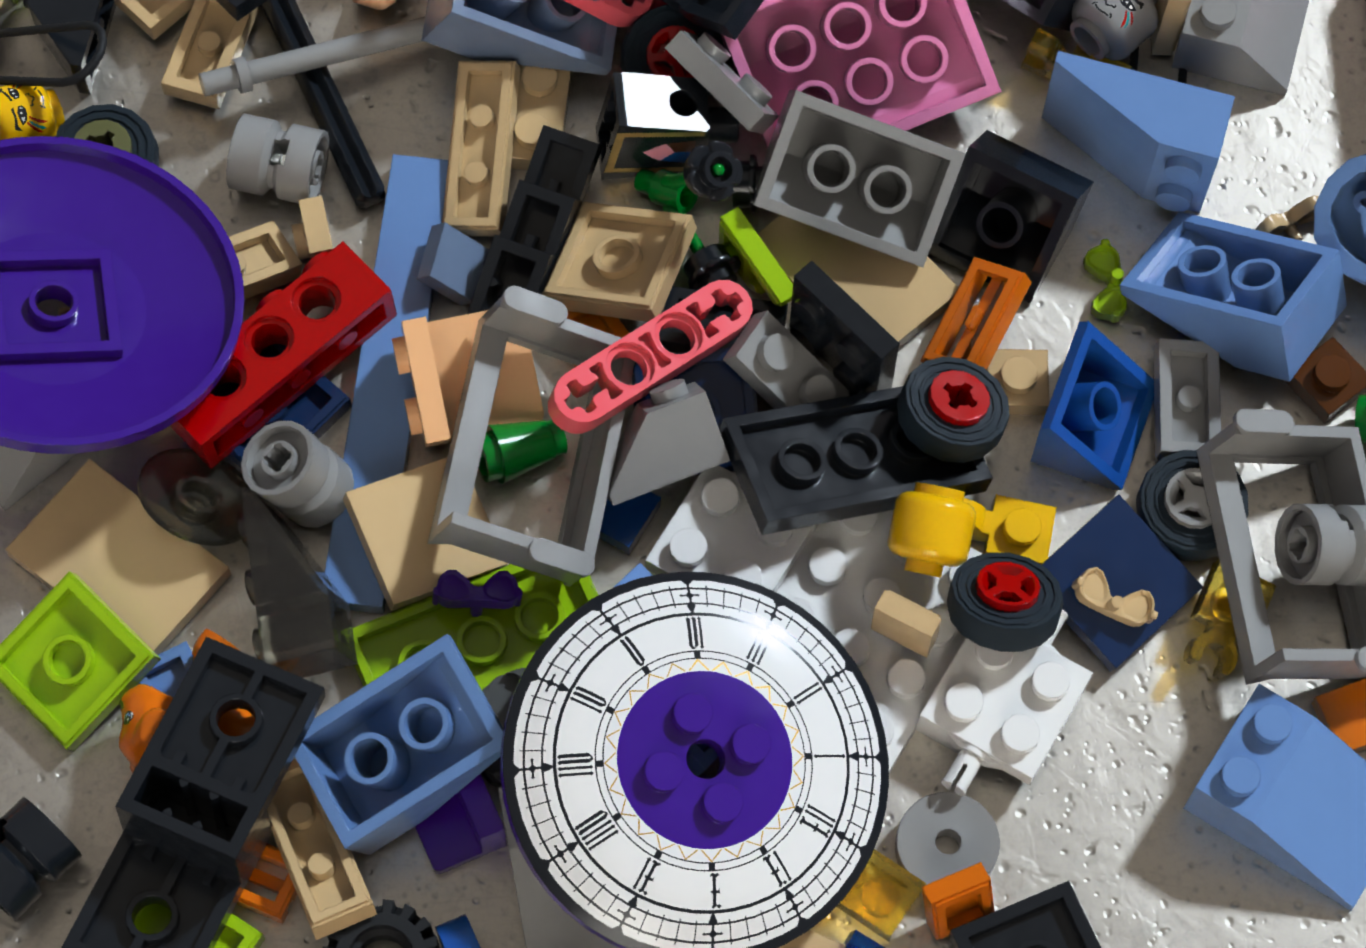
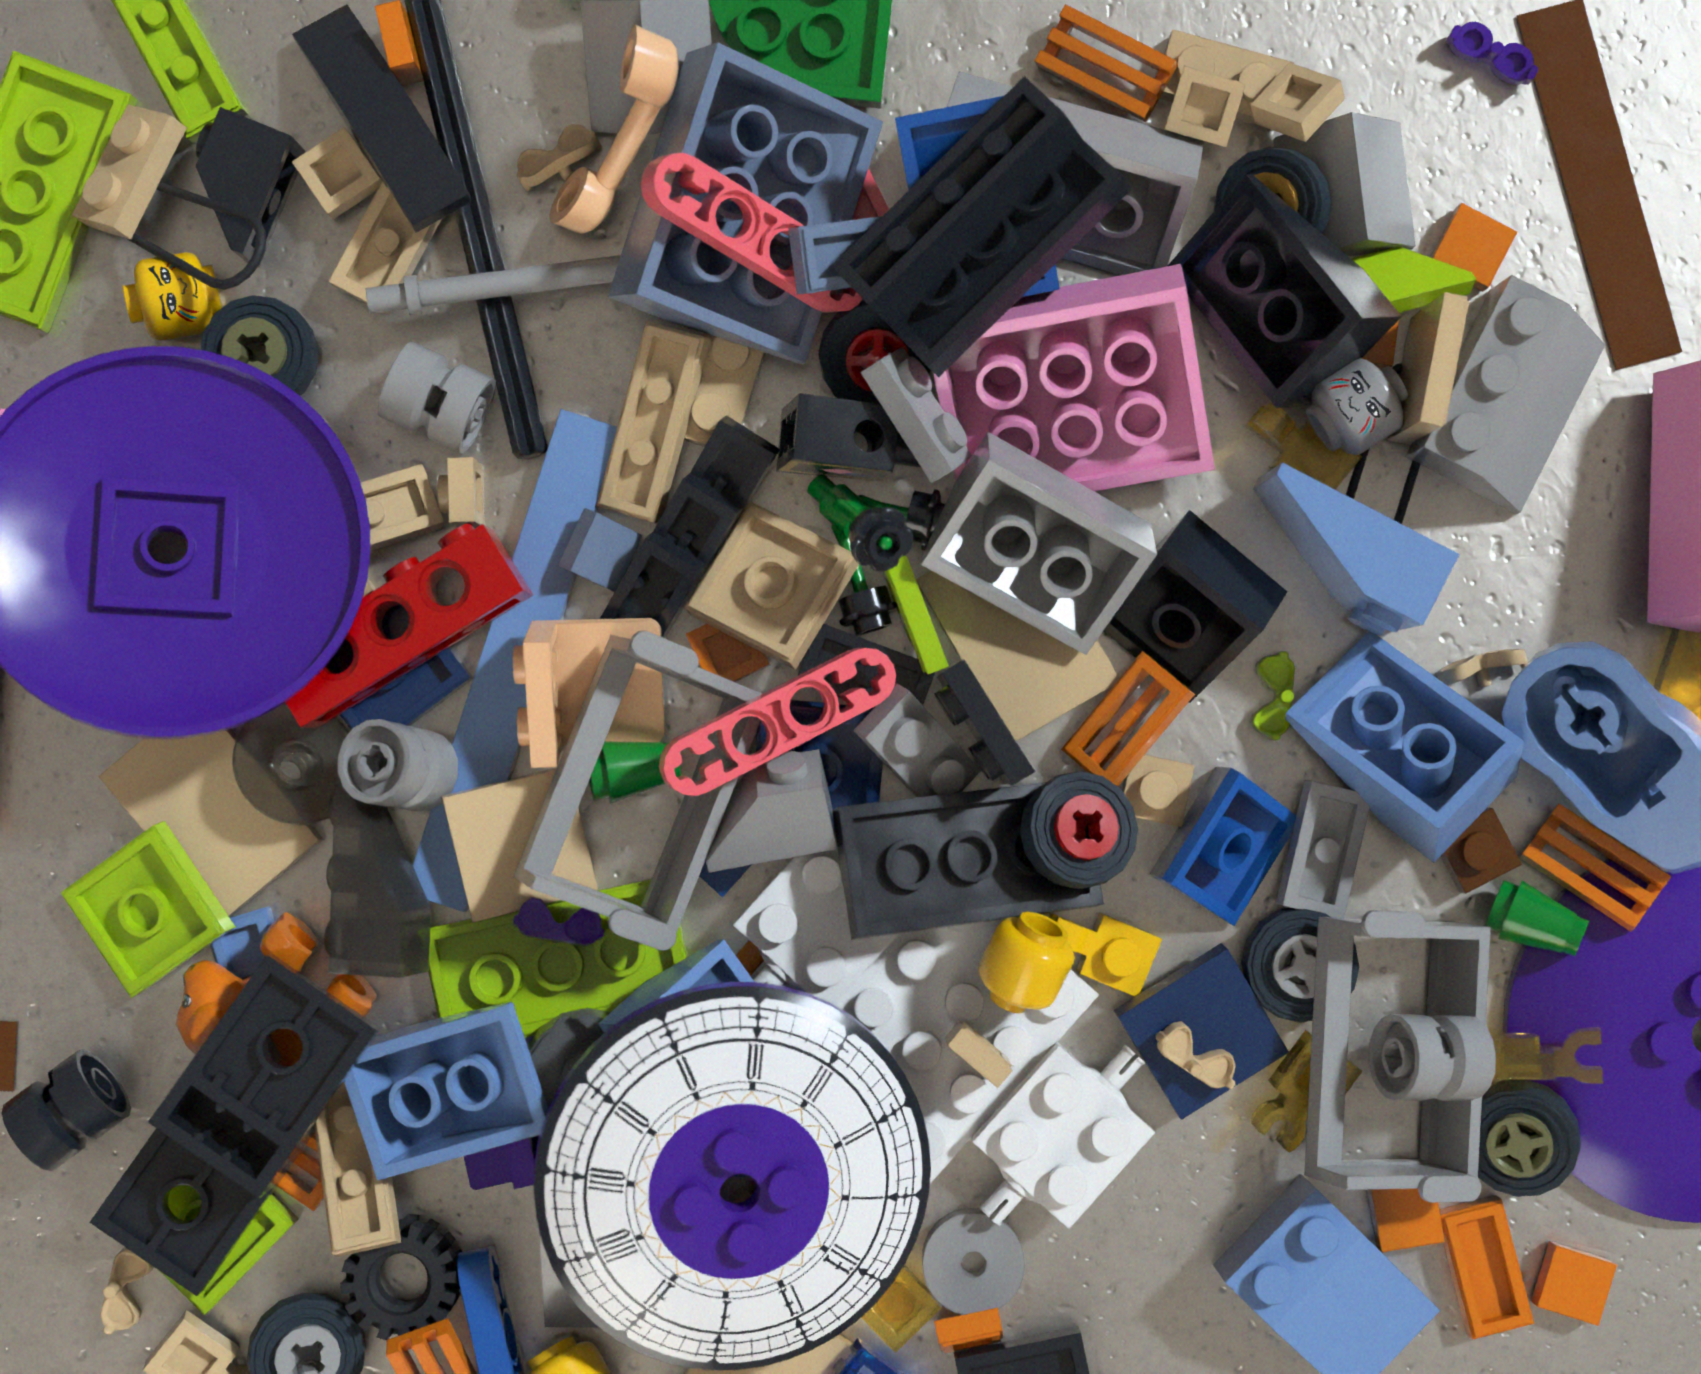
camera: 10 degrees right, 20 degrees up
black wheel [947,553,1063,652] -> none

